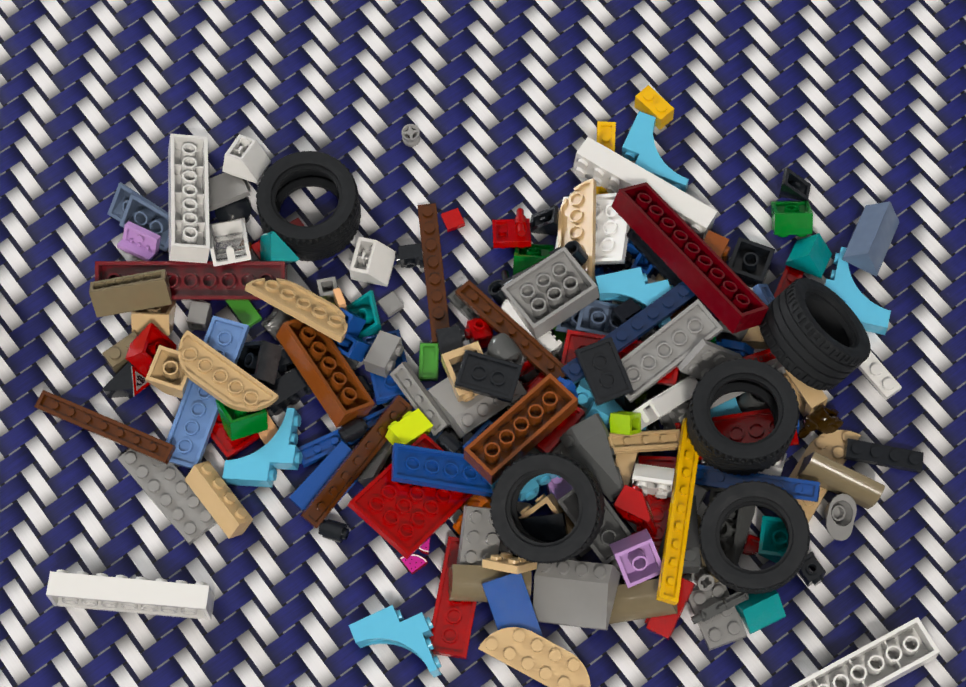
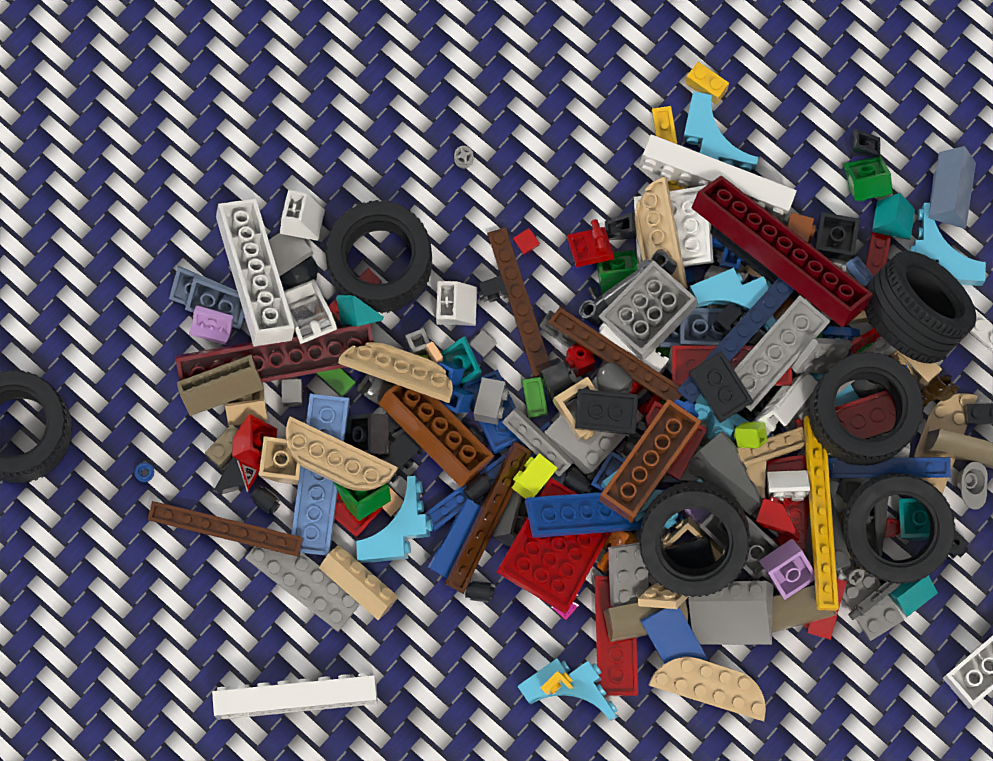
camera: 15 degrees left, 10 degrees up
none -> blue plate [134,462,155,482]
none -> black brick [250,485,280,514]
none -> yellow bracket [540,671,574,695]

